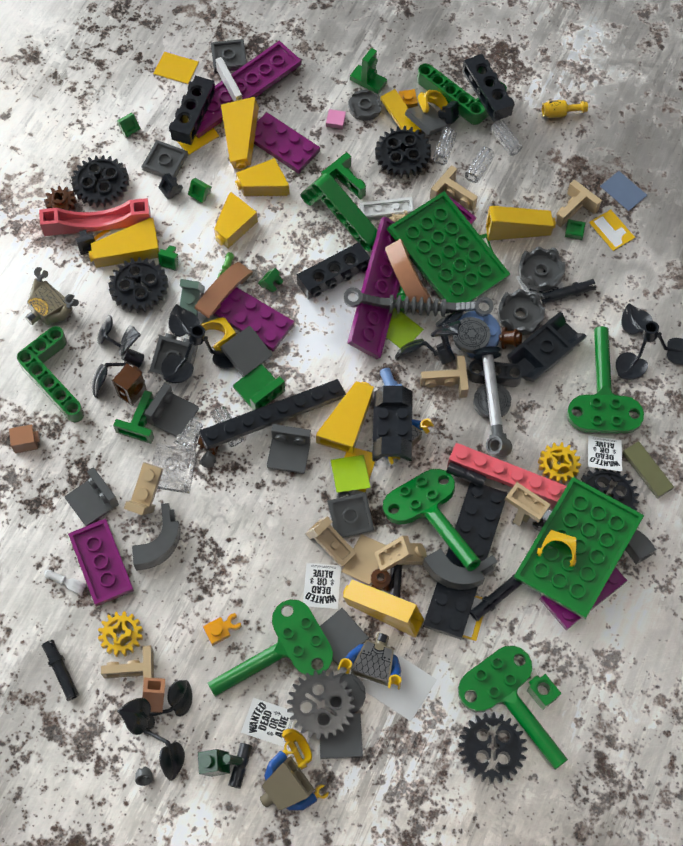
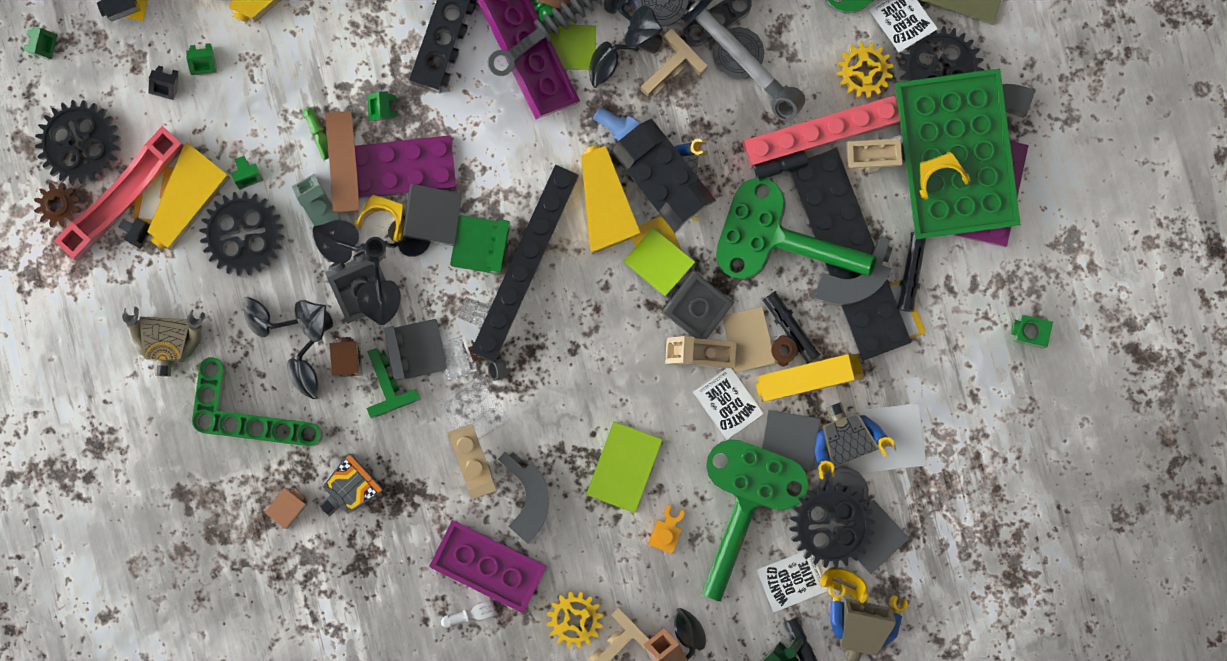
camera: 40 degrees left, 20 degrees up
dark grey bracket [65,467,119,526] -> none
dark grey tile [141,140,188,177] -> none
yellow slope [214,192,258,249] -> none
dark grey bracket [267,424,311,474] -> none
tan bracket [374,536,427,571] -> none
green piece [458,646,568,770] -> none
black gear [458,712,528,784] -> none
none -> torso [319,453,385,517]
none -> lime tile [586,421,663,513]

